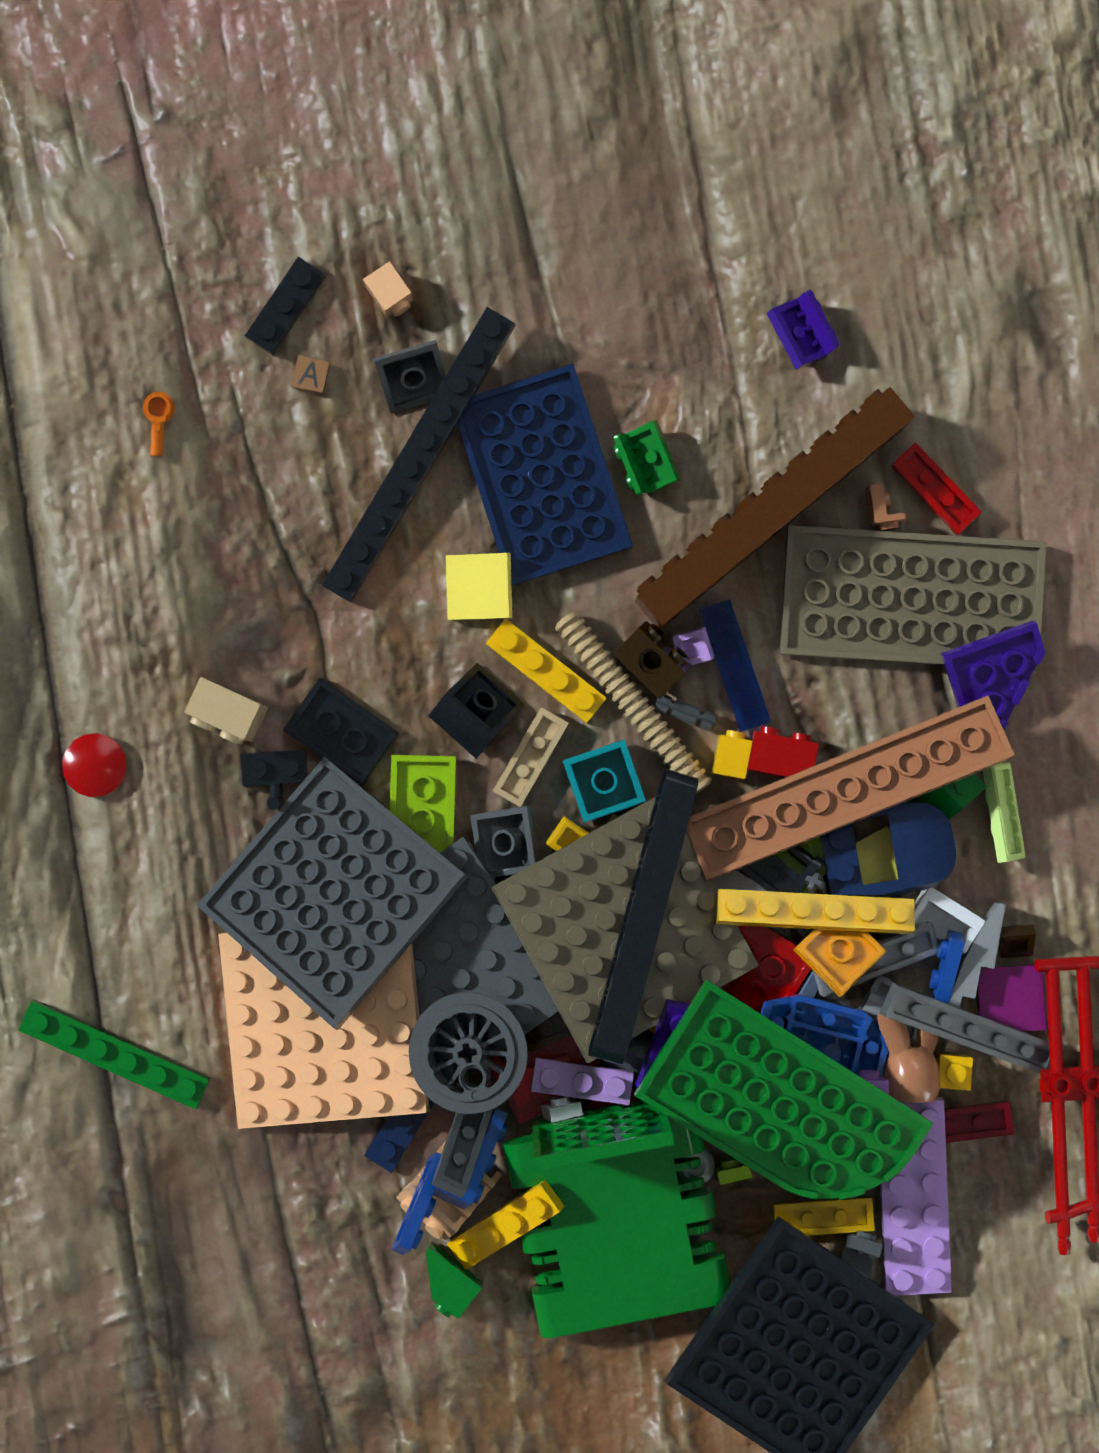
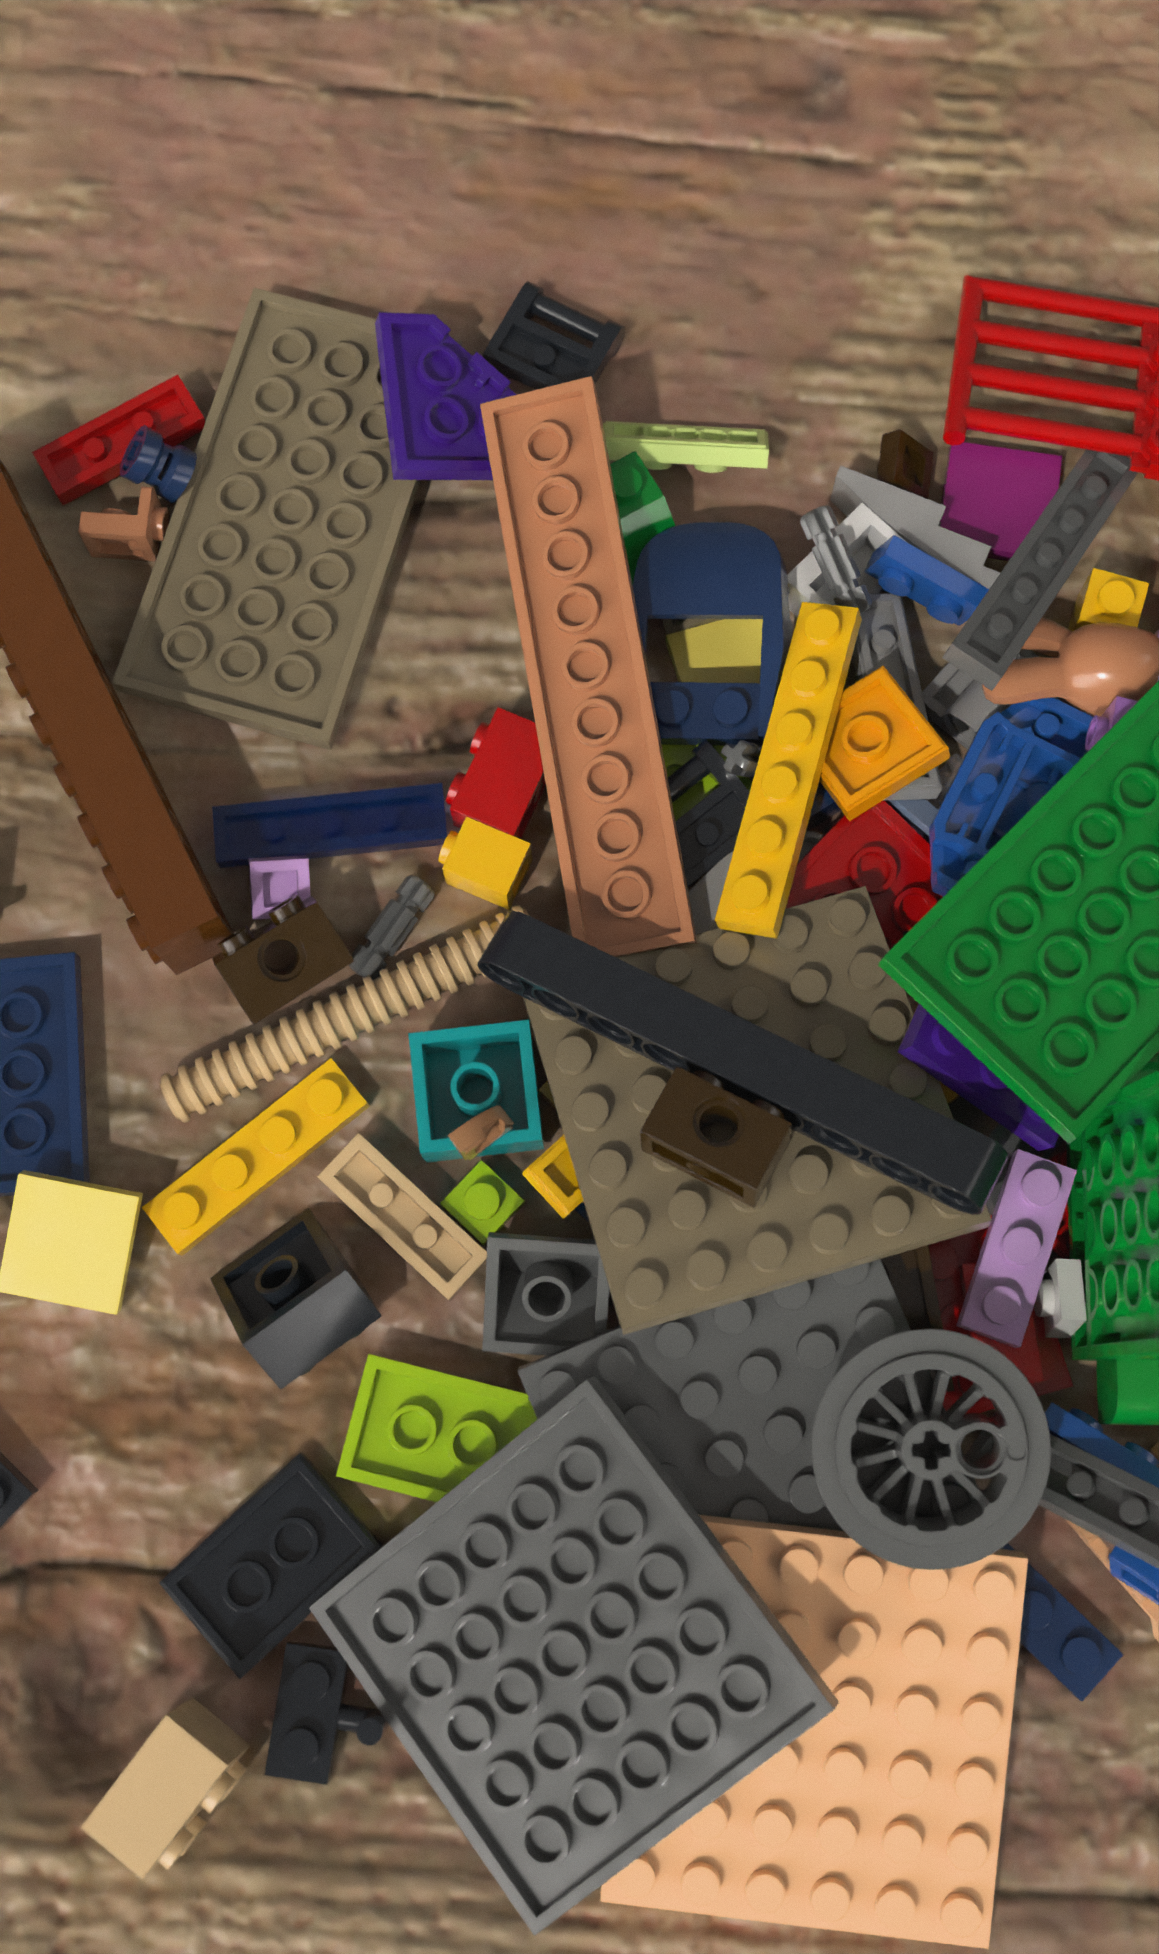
camera: 75 degrees left, 10 degrees down
none -> dark blue wheel [119,425,197,503]
none -> lime plate [440,1160,525,1247]
none -> medium nougat tile [448,1106,515,1161]
none -> black plate [483,281,625,390]
none -> dark brown brick [640,1066,792,1208]
none -> dark grey axle [800,505,872,613]

